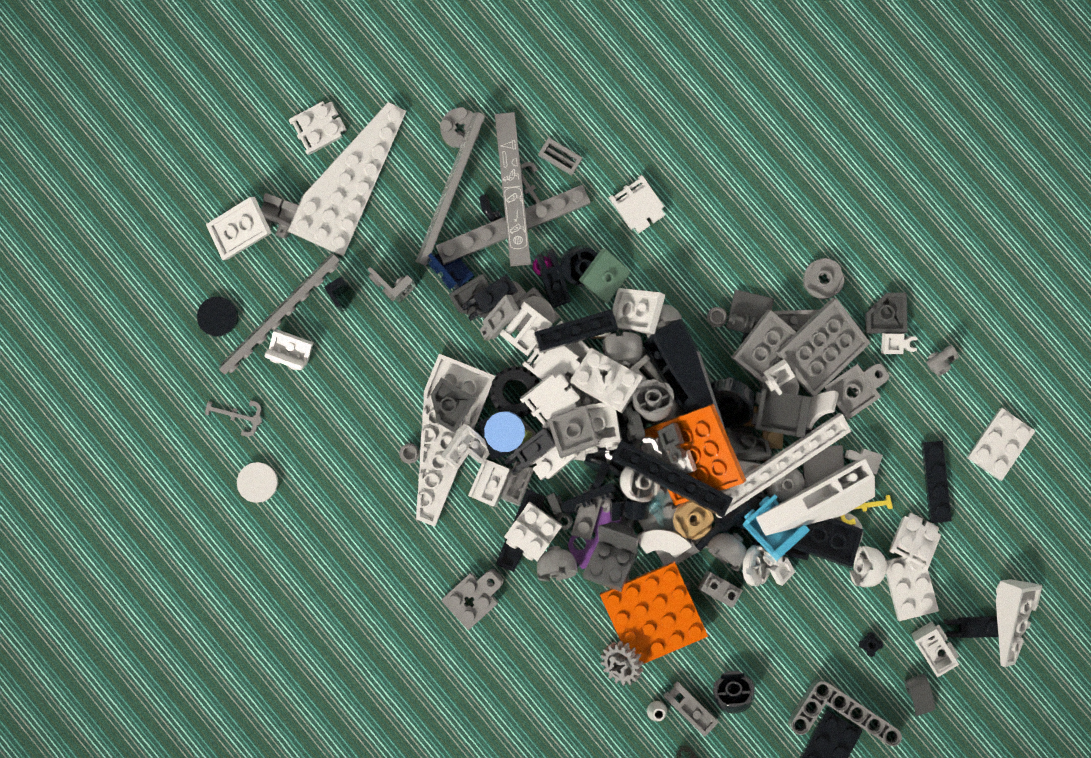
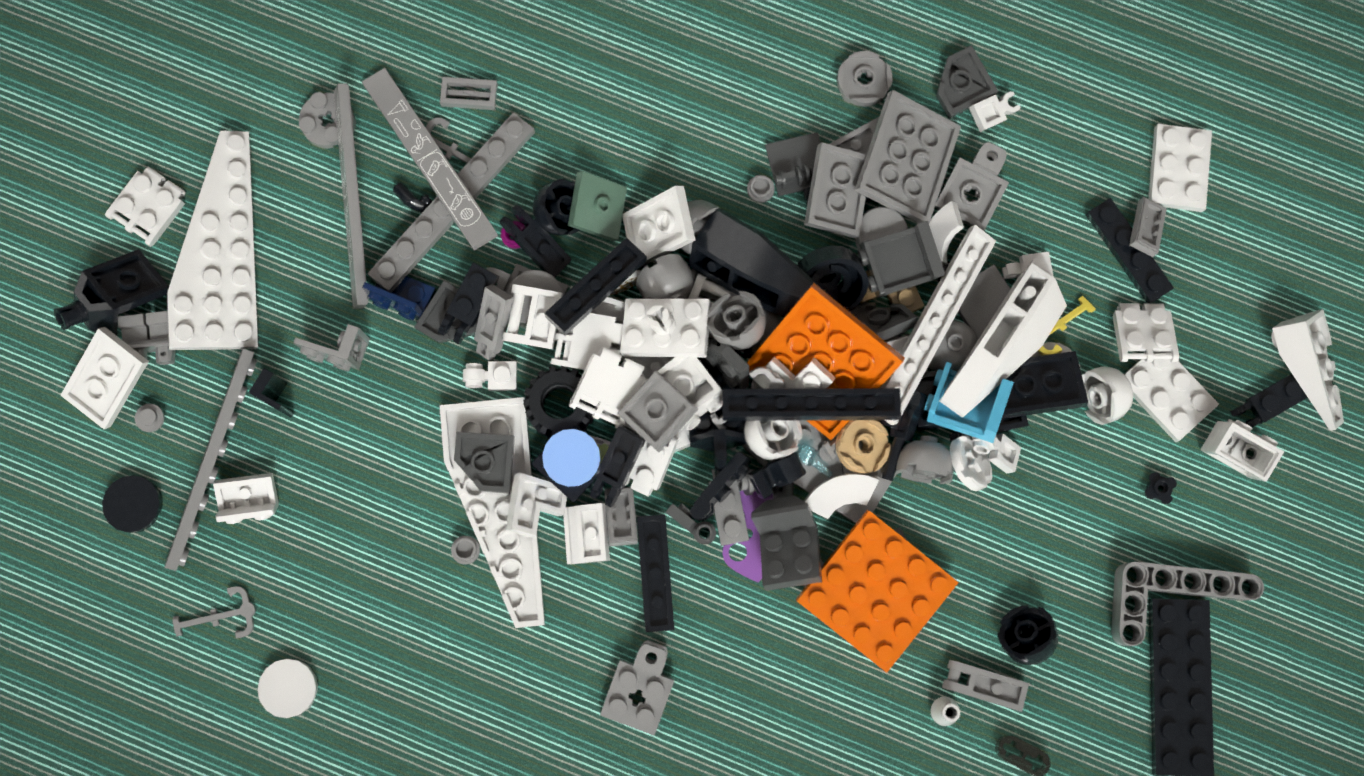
camera: 30 degrees left, 5 degrees down
white plate [504,502,563,561] -> none
light grey cylinder [537,546,578,581] -> none
light grey gear [601,641,644,686] -> none
white plate [608,175,665,234] -> none
dark grey plate [657,423,687,463] -> none
light grey hips [697,571,743,608] -> none
white bracket [763,359,795,395] -> none
dark grey panel [904,673,935,716] -> none
light grey plate [926,344,959,376] -> none
none -> black plate [54,249,169,336]
none -> light grey plate [135,404,165,432]
none -> white plate [463,361,517,391]
none -> light grey plate [1129,197,1167,257]

